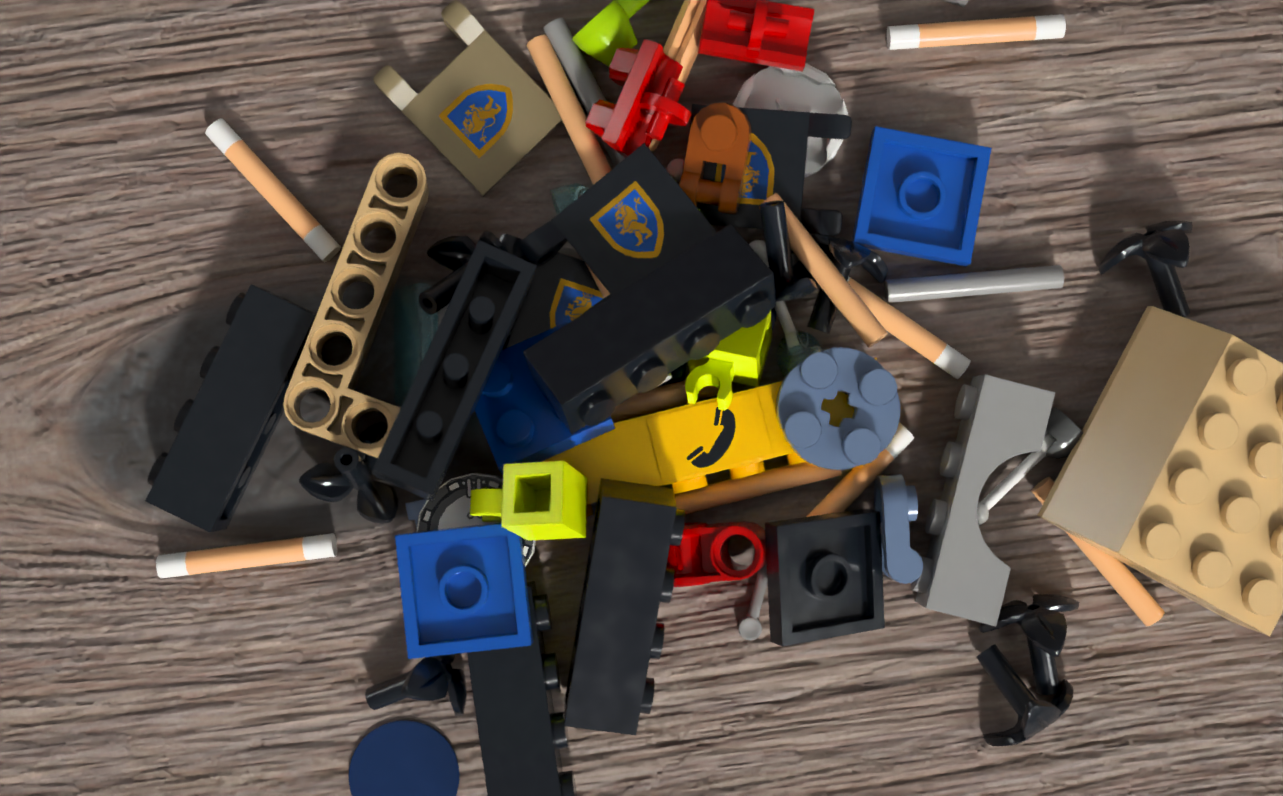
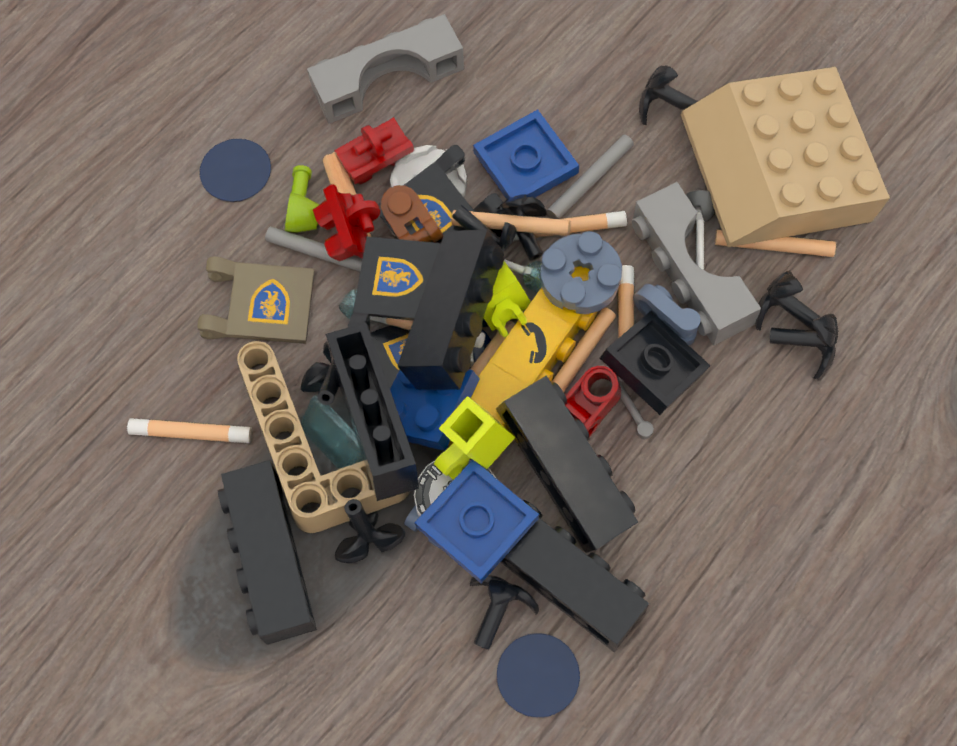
camera: 40 degrees left, 20 degrees down
light nougat bar [156,533,337,578] -> none
light nougat bar [526,35,612,185] -> none
light nougat bar [887,14,1066,50] -> none

